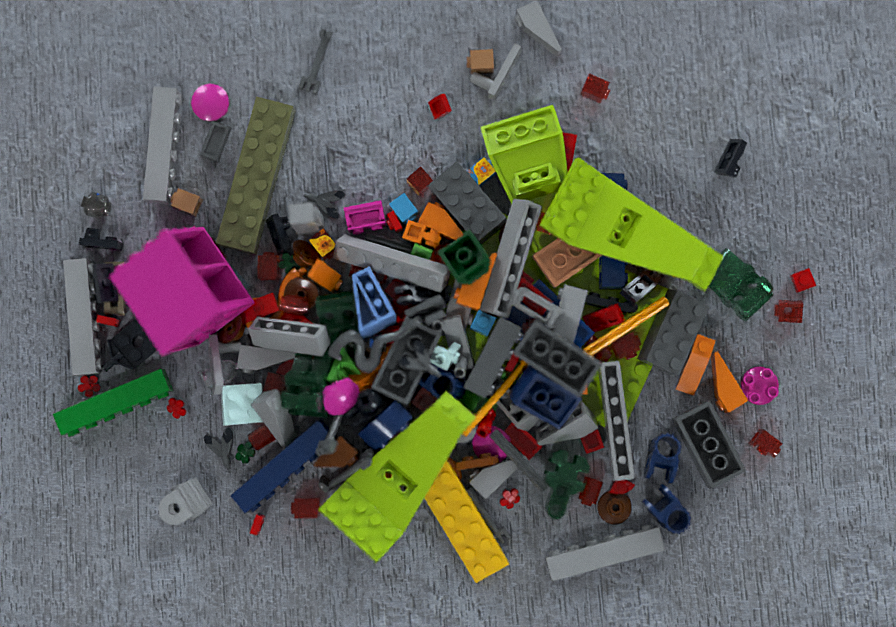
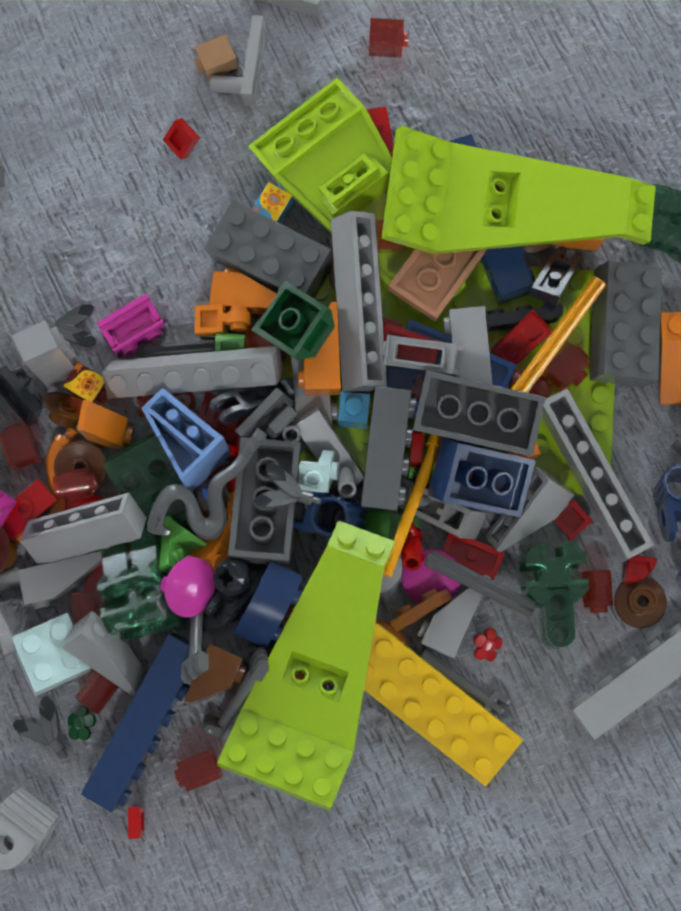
camera: 15 degrees left, 5 degrees down
dark green plant [279,253,301,274] -> none
red plate [385,210,403,233] -> none
dark azure brick [389,193,418,225] -> none
clear red brick [406,166,433,197] -> none
clear red brick [411,387,439,413] -> none
black hinge [714,139,747,178] -> none

